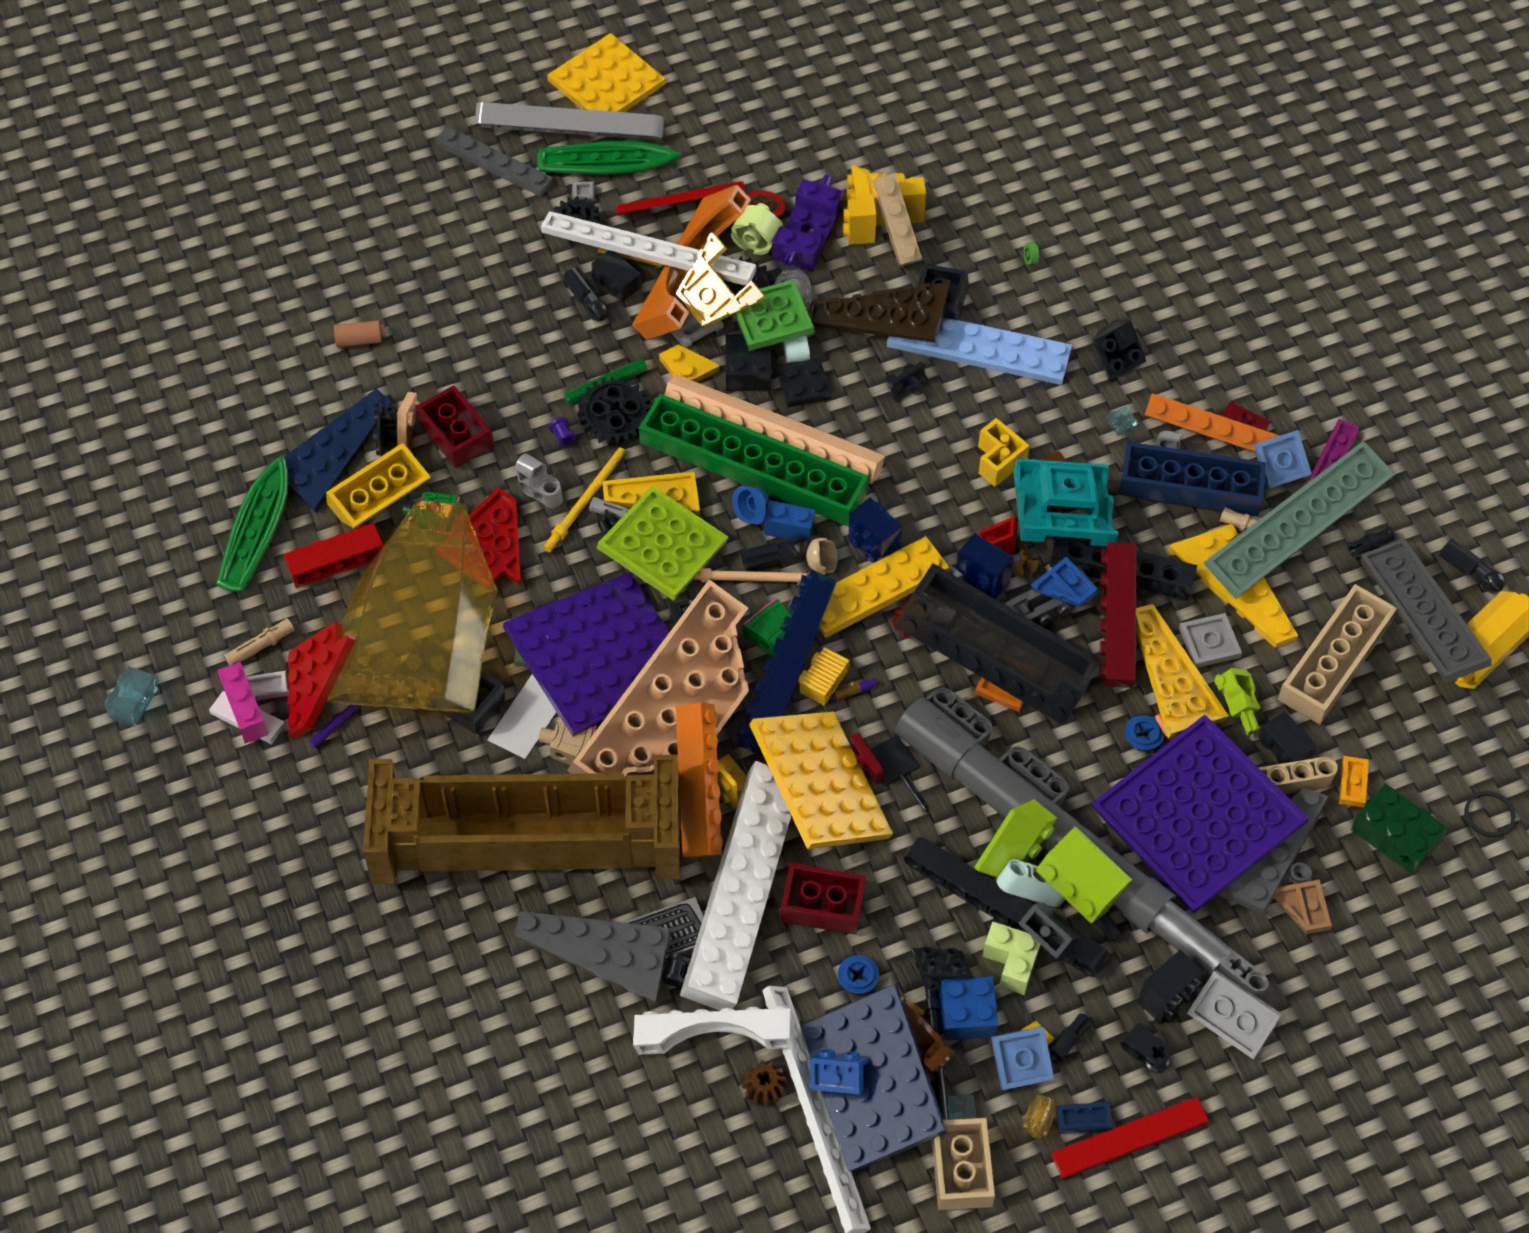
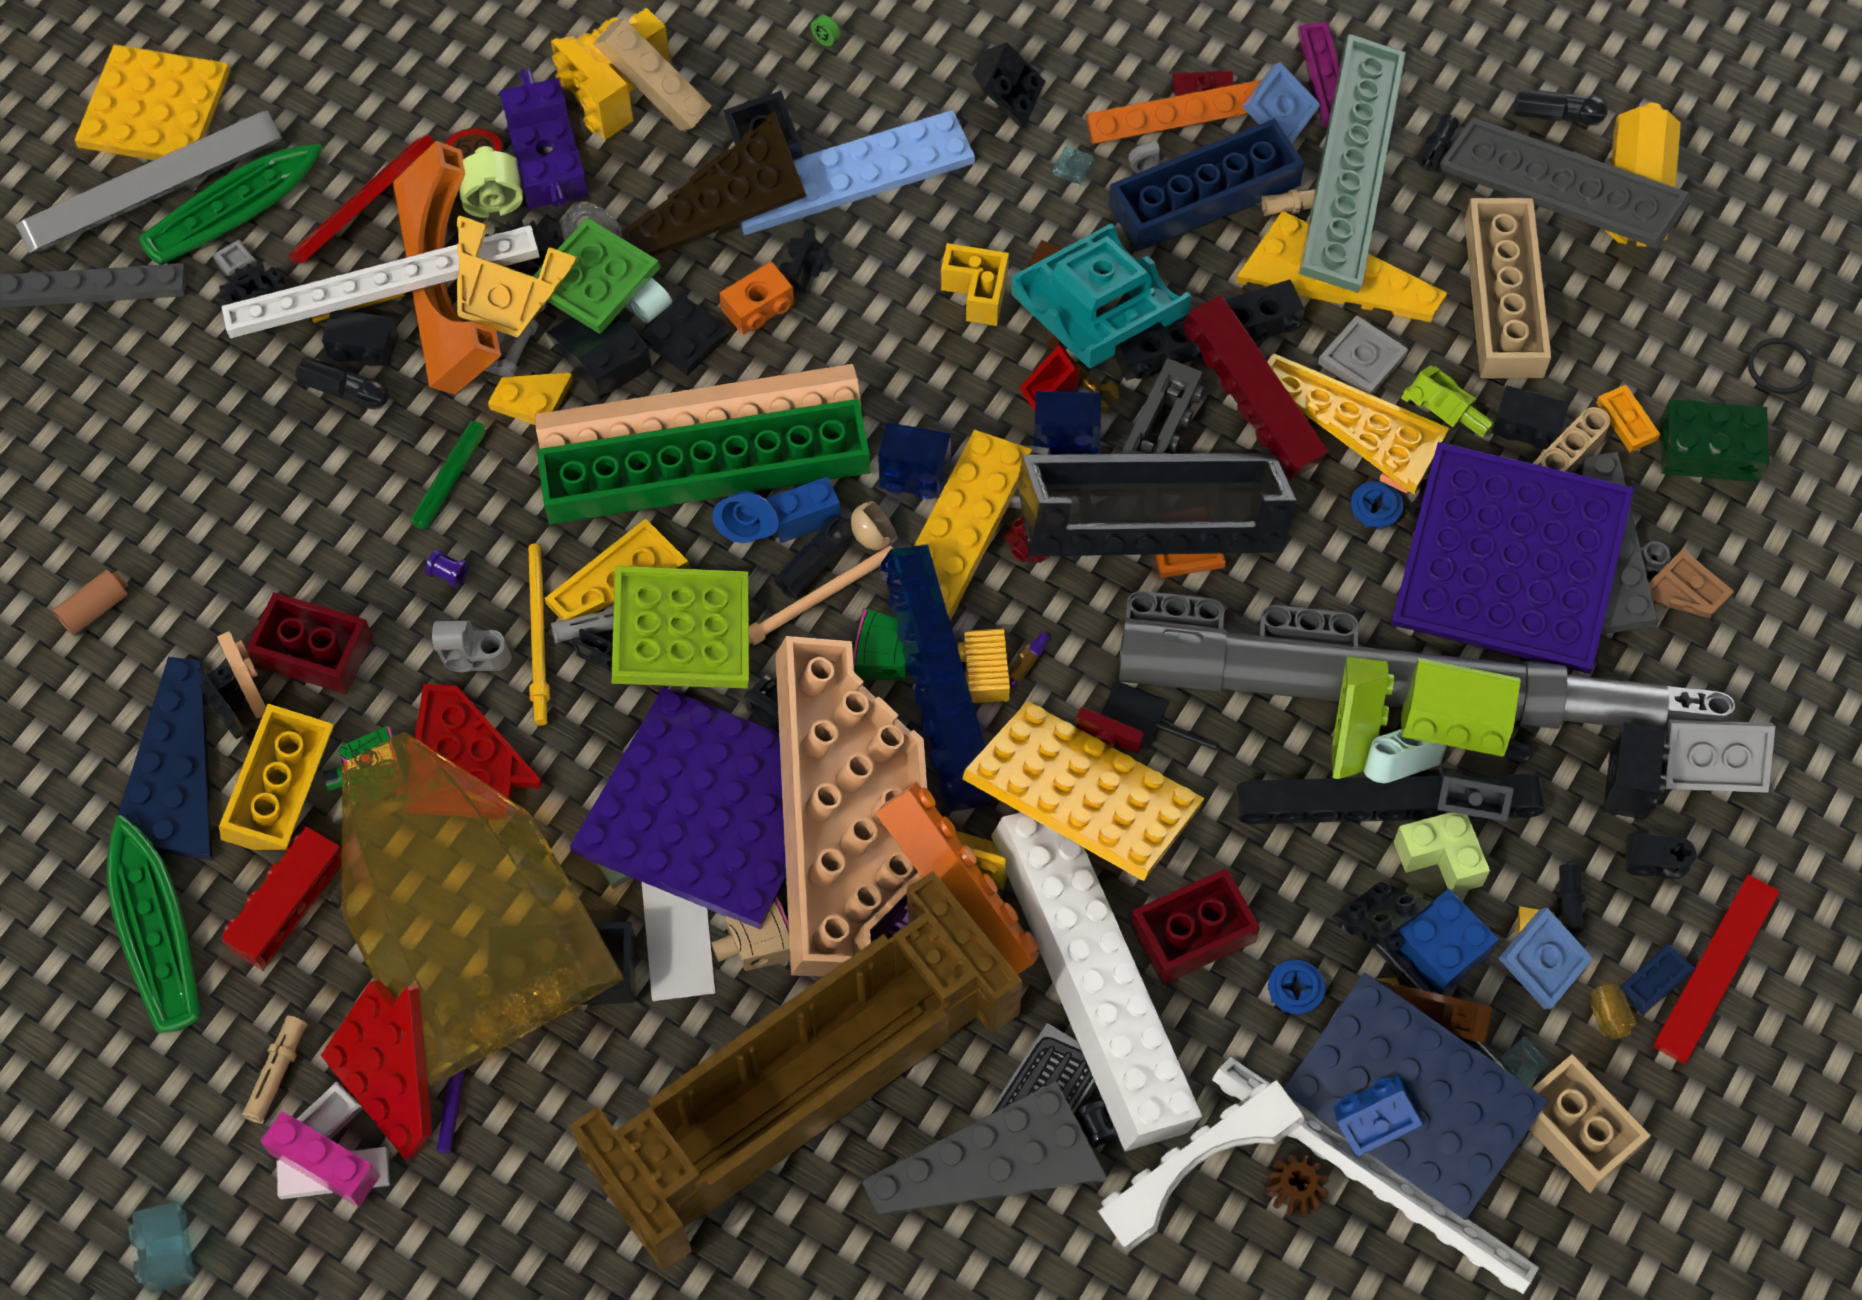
camera: 35 degrees left, 5 degrees up
black gear [578,376,652,446] -> none
blue wing [1031,557,1098,608] -> none
none -> orange brick [719,261,794,335]

